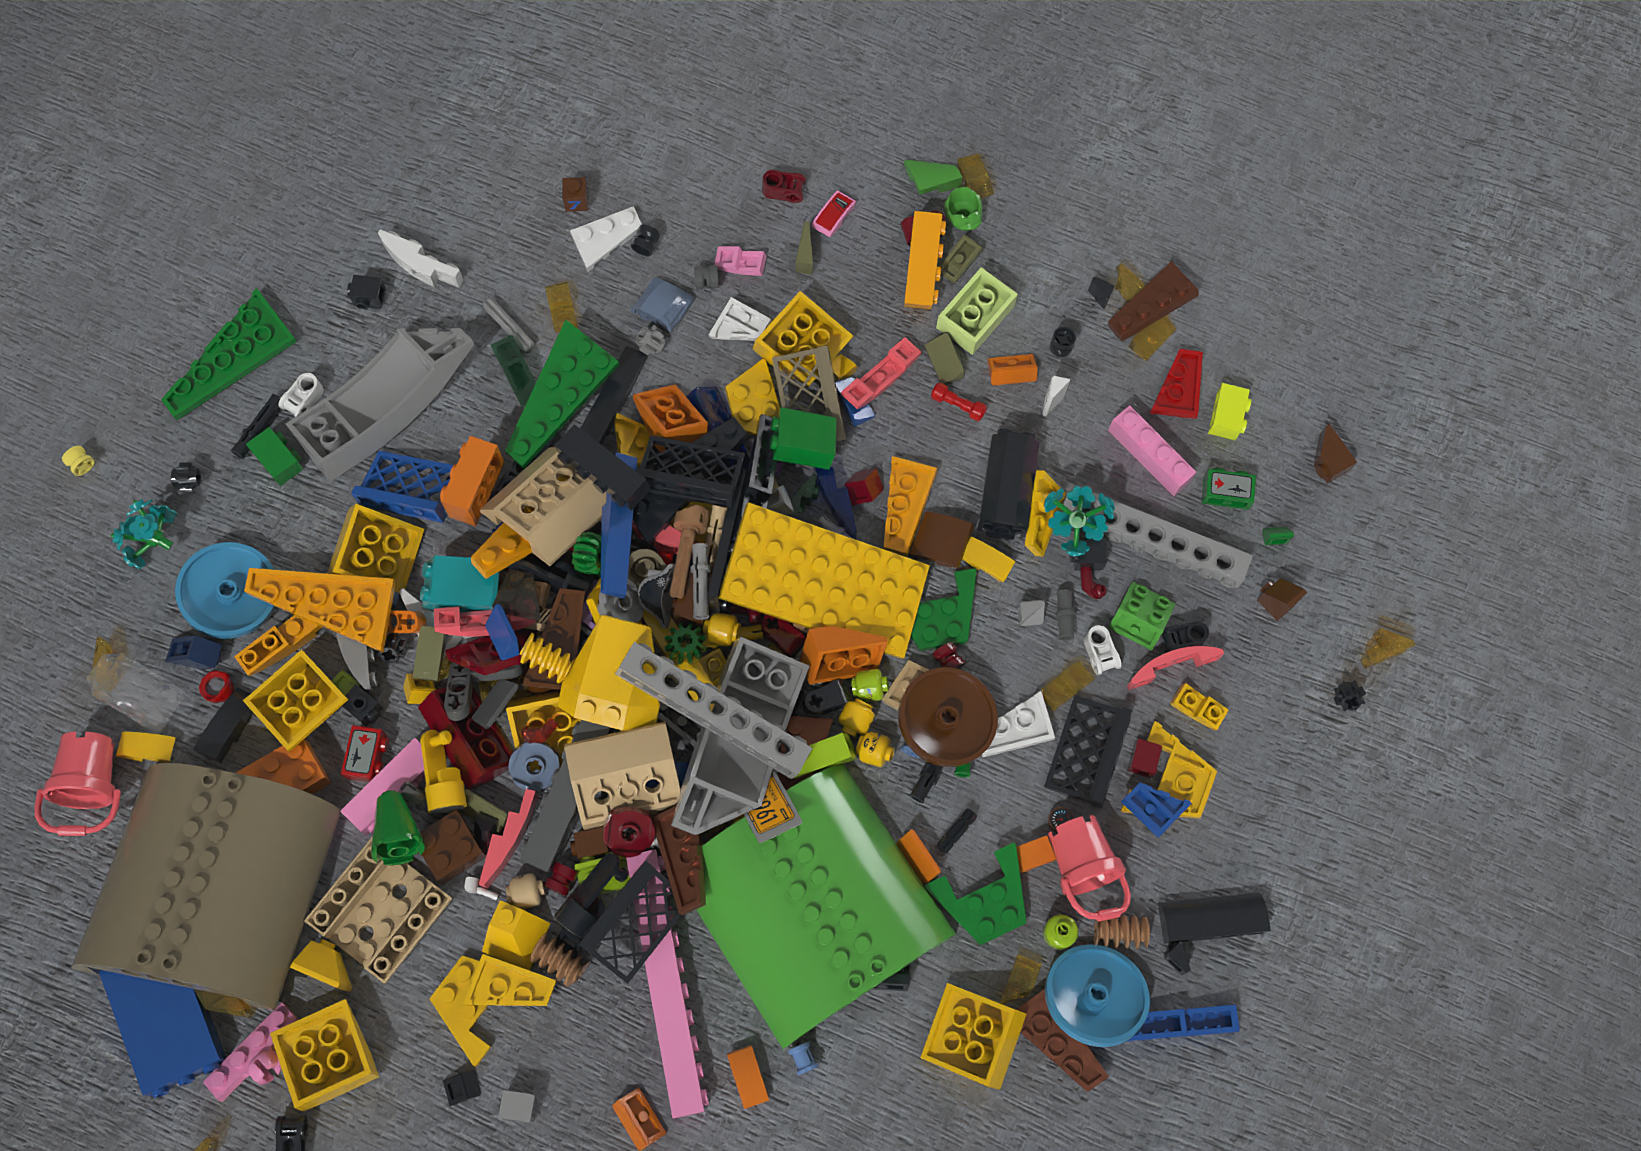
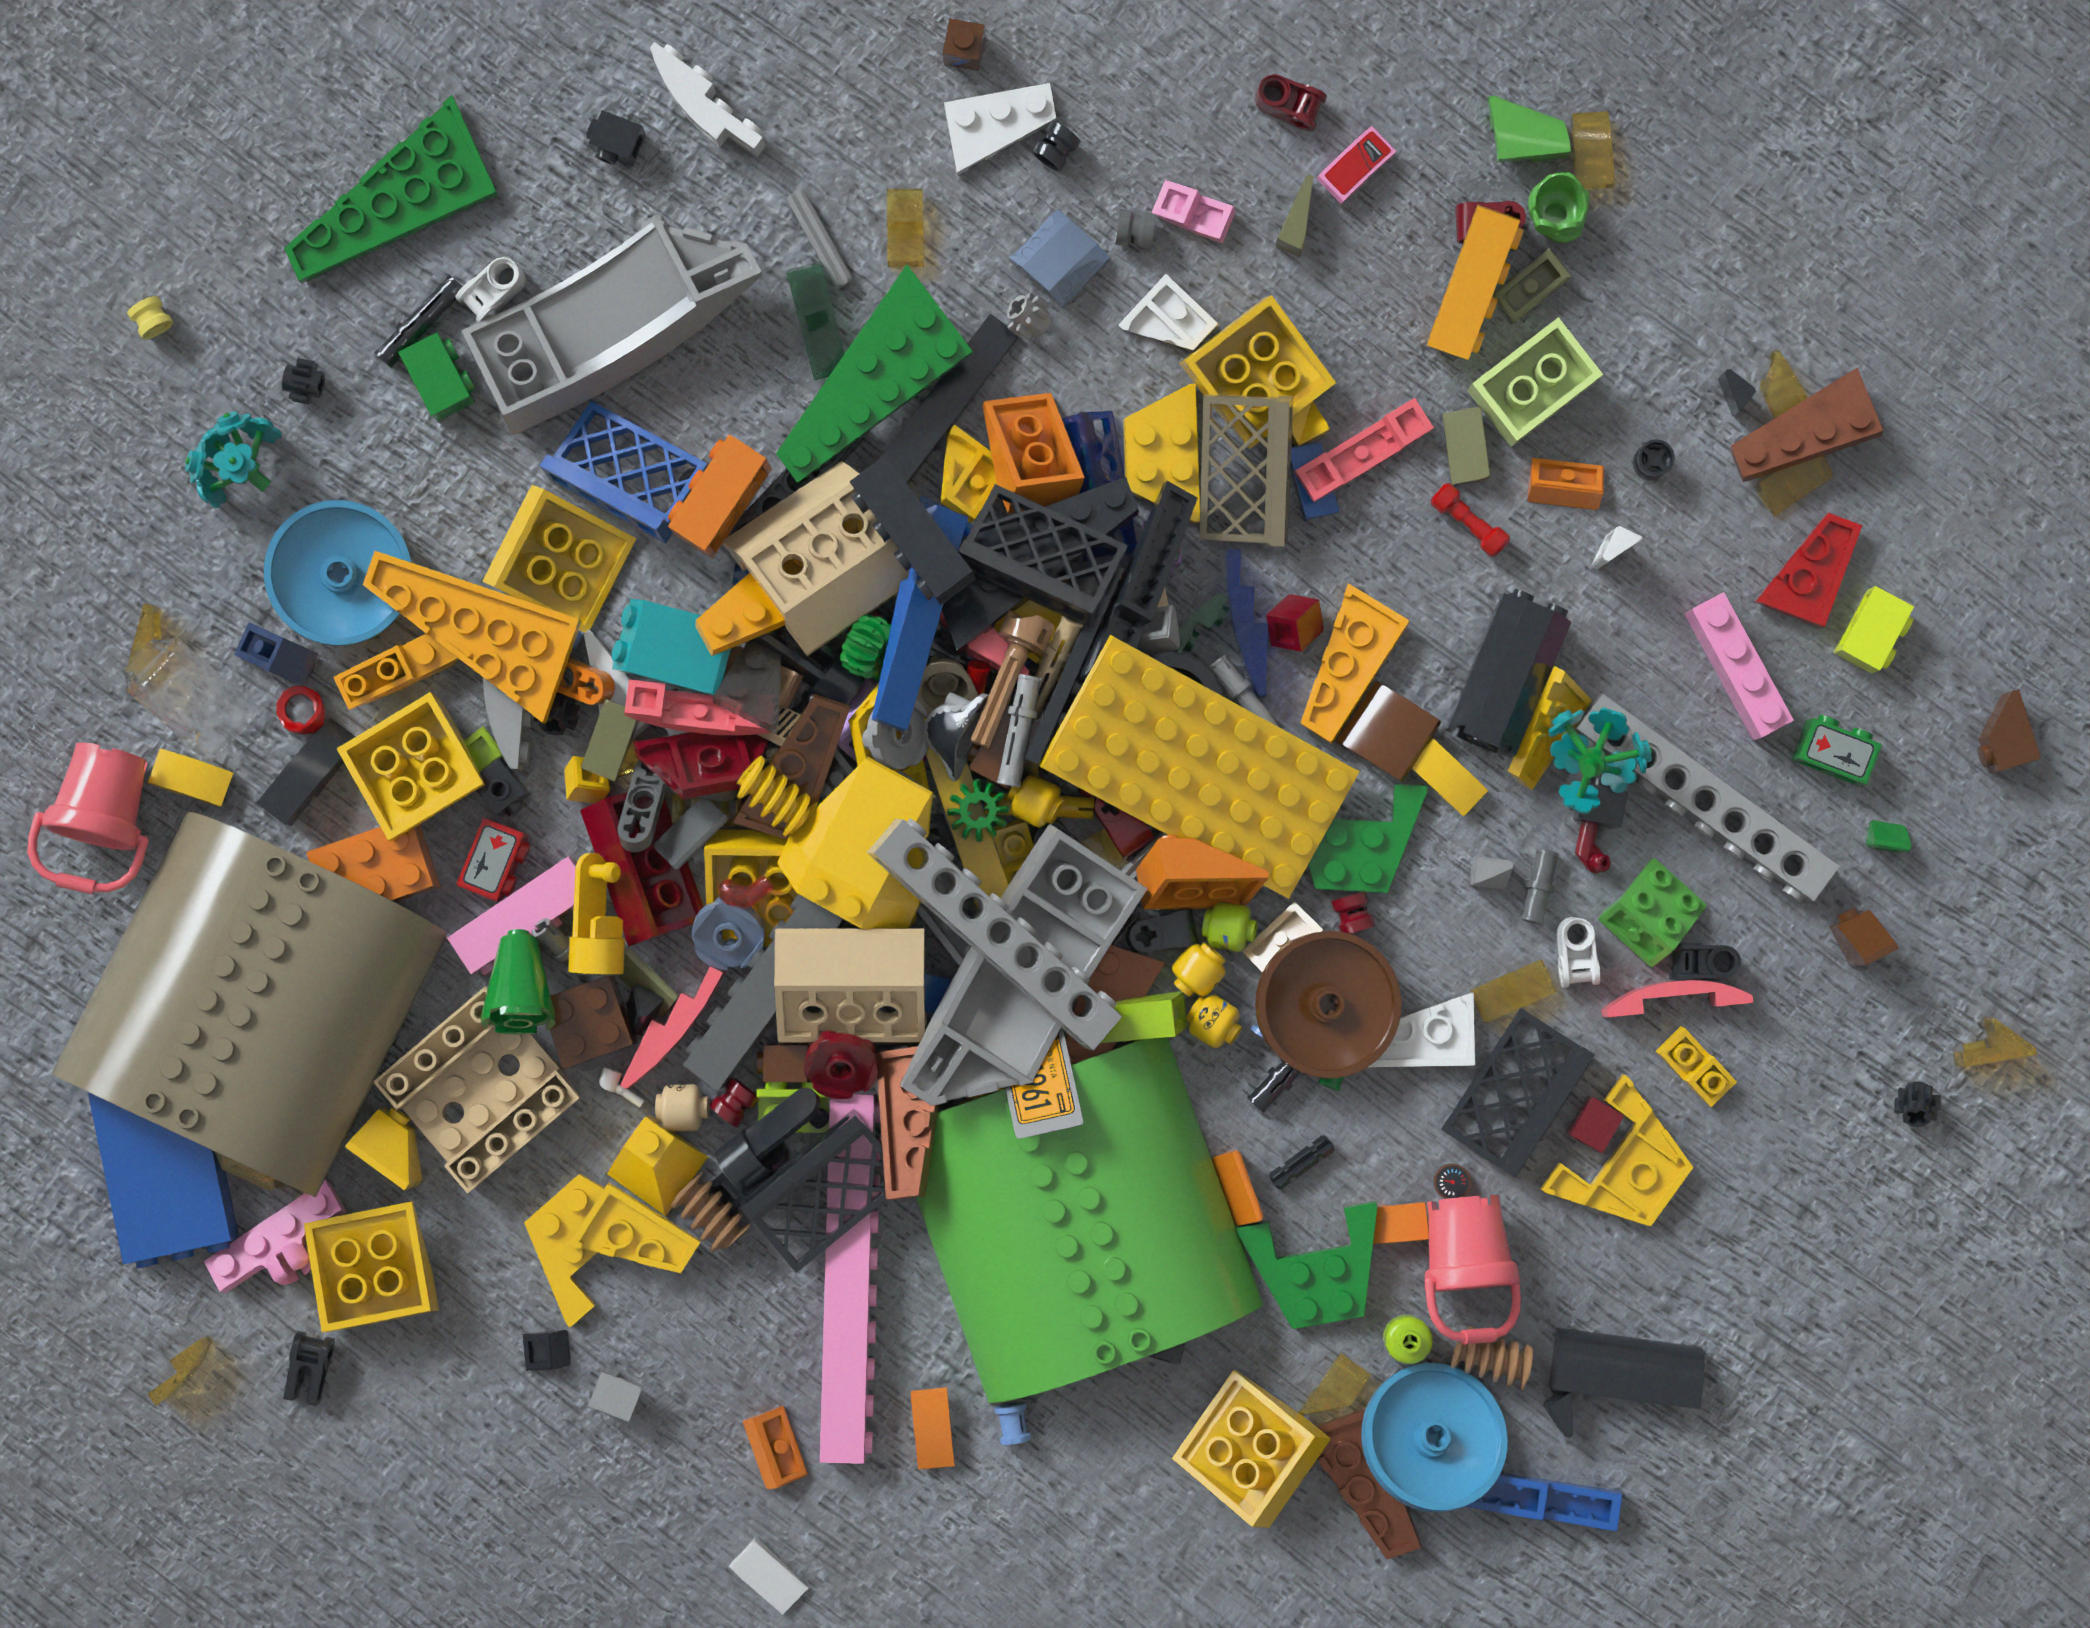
camera: 20 degrees right, 15 degrees up
blue slope [485,604,520,660] -> none
green brick [770,407,836,470] -> none
blue wing [1121,783,1192,838] -> none

